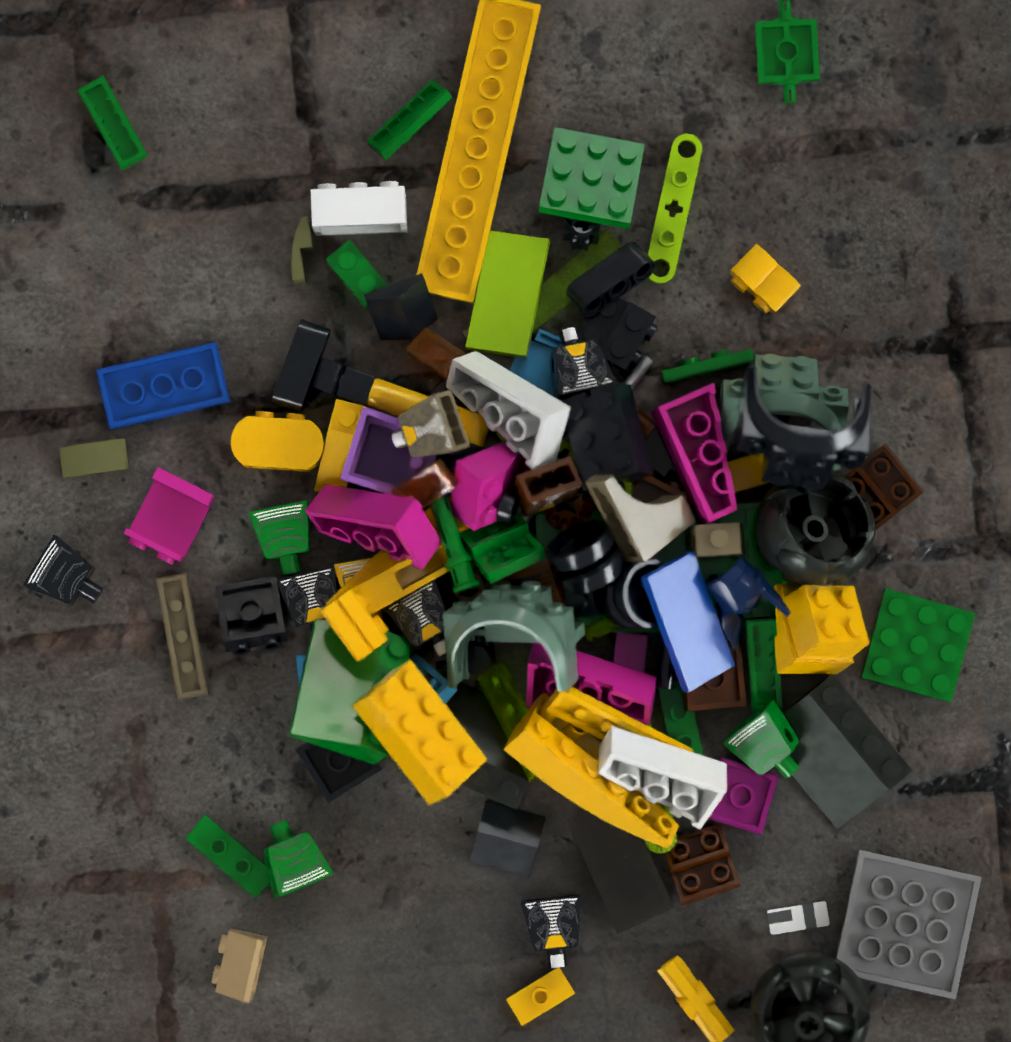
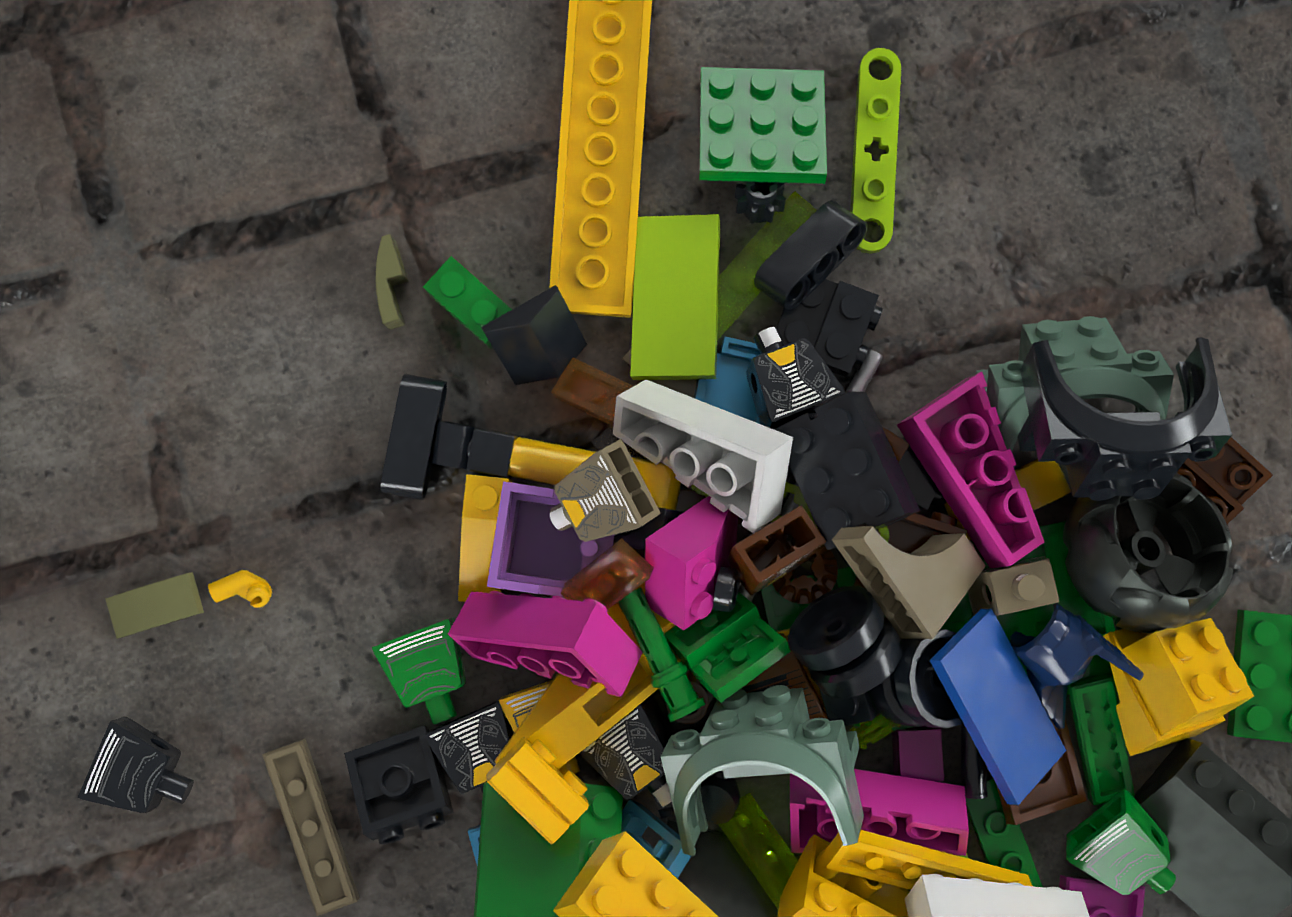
camera: 10 degrees left, 0 degrees up
green plate [77,75,149,171] -> none
blue tile [96,342,231,430] -> none
dark pink panel [124,467,216,565] -> none
yellow brick [231,411,325,472] -> none
white piece [311,181,407,236] -> none
green plate [366,79,452,160] -> none
green plate [660,349,755,385] -> none
yellow brick [730,244,801,315] -> none
none -> yellow arm [208,570,272,608]

